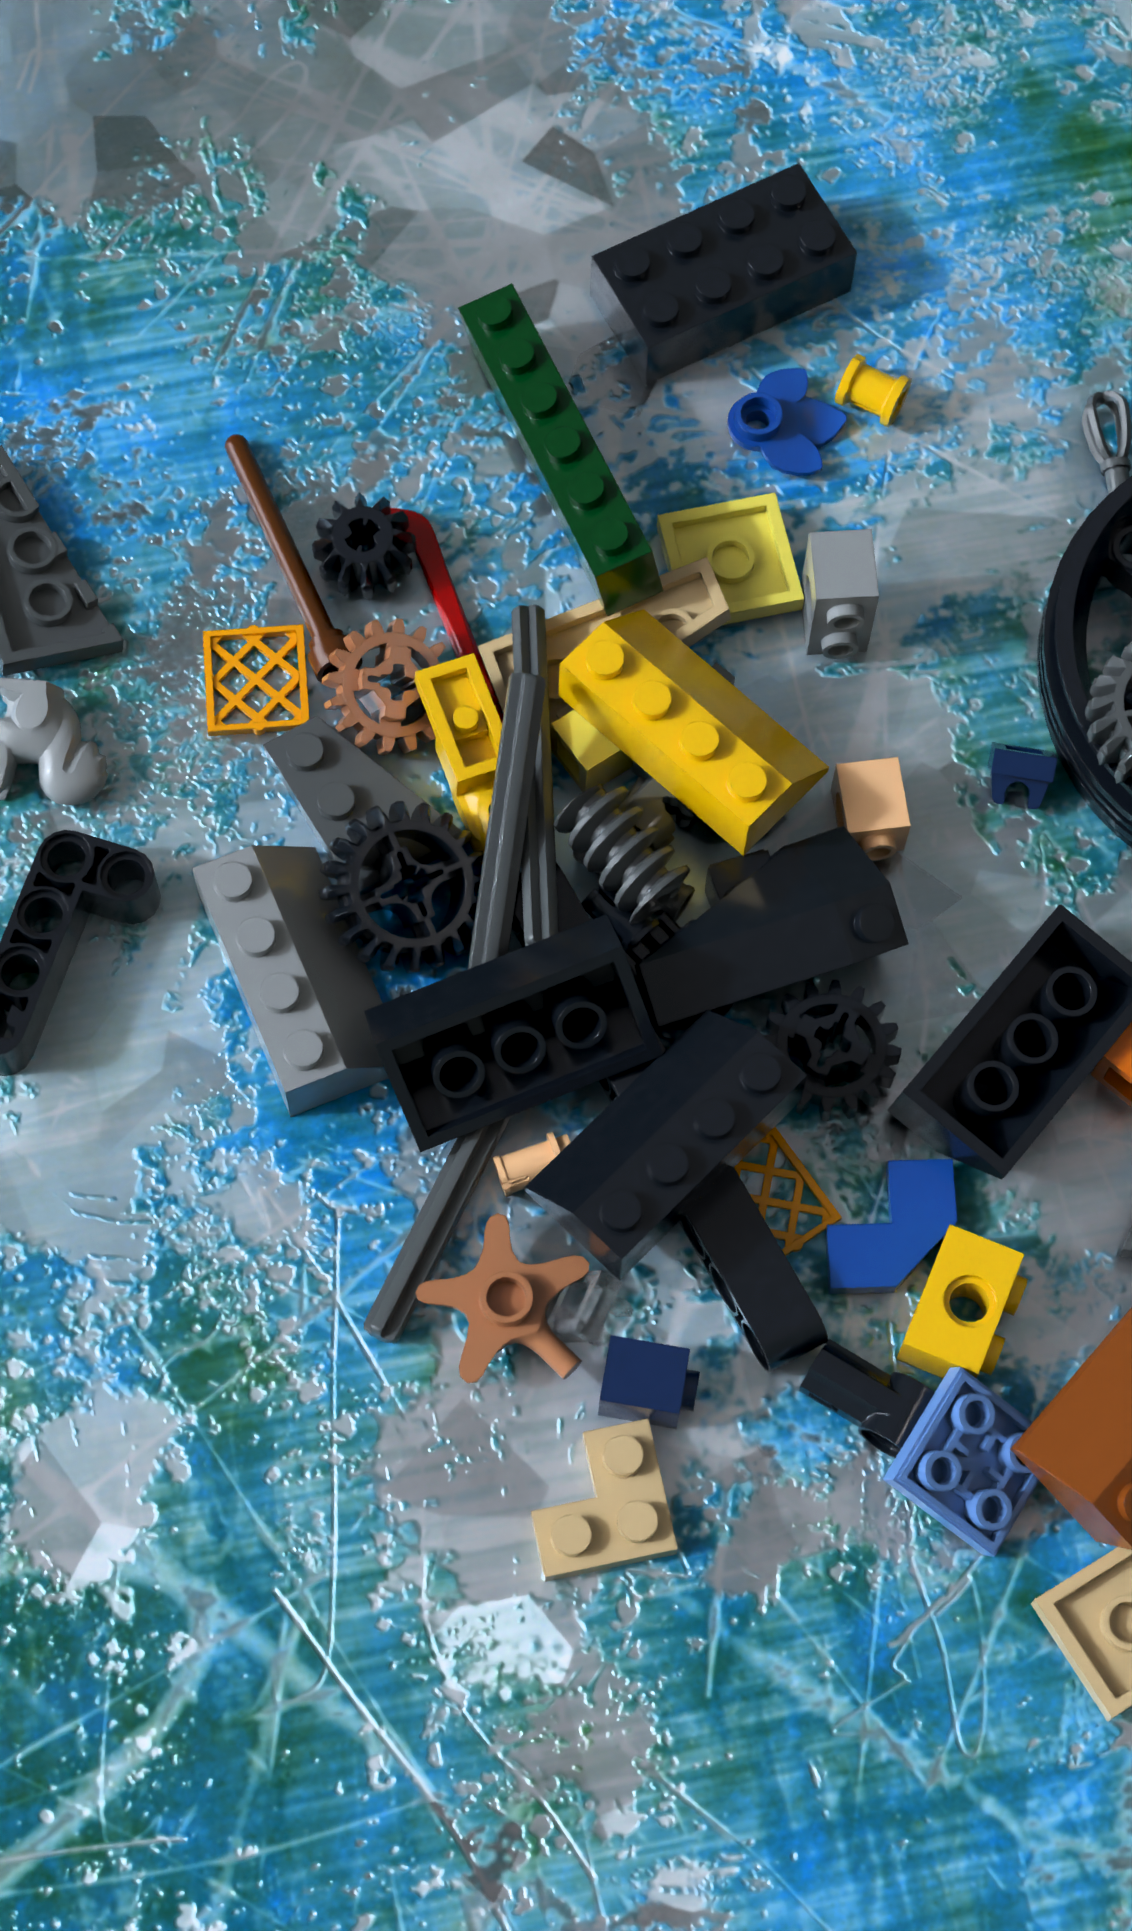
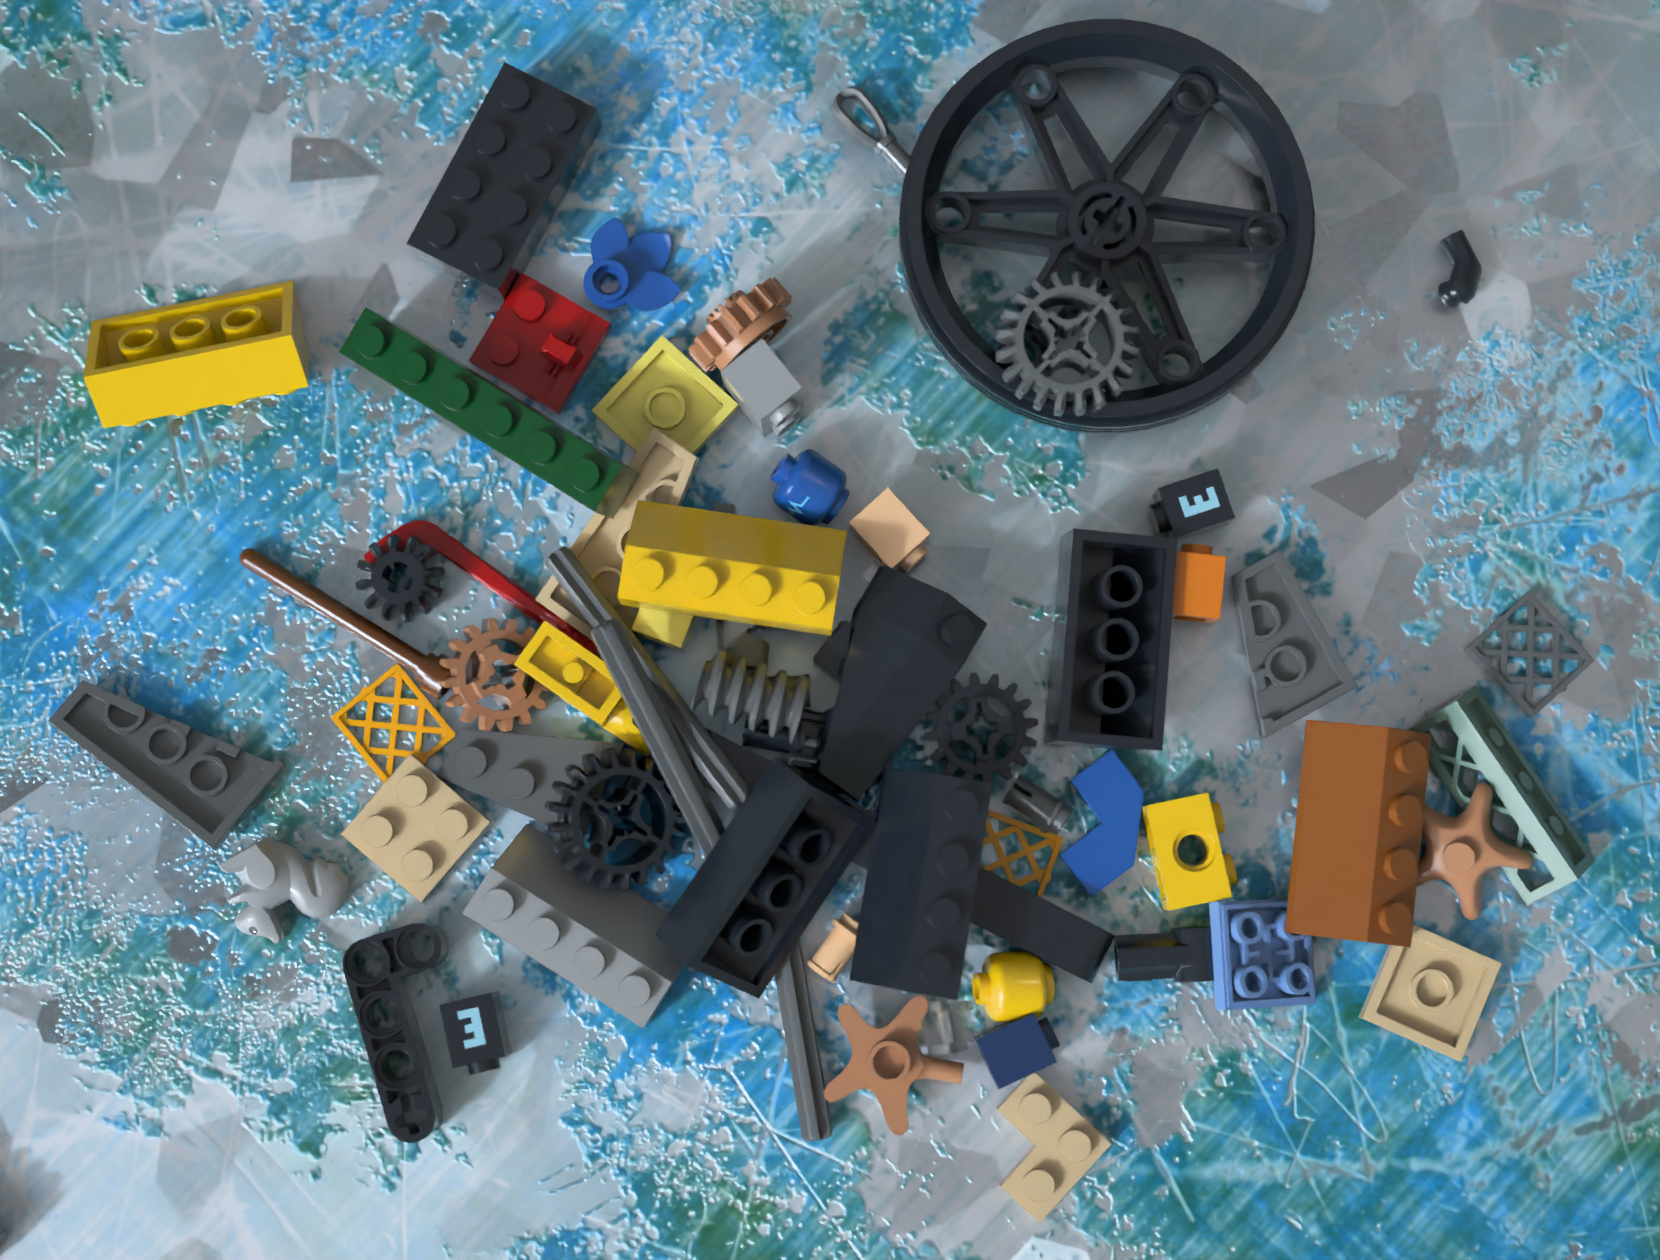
camera: 30 degrees left, 15 degrees up
yellow bush [834,354,912,427] -> none
dark blue tile [988,742,1057,809] -> none
none -> yellow slope [83,280,309,428]
none -> tan plate [341,754,492,903]
none -> black brick [439,991,512,1075]
none -> red hinge [469,272,612,415]
none -> nougat gear [689,277,792,373]
none -> blue head [770,449,850,526]
none -> yellow head [972,951,1054,1022]
none -> dark grey pin [1002,774,1073,835]

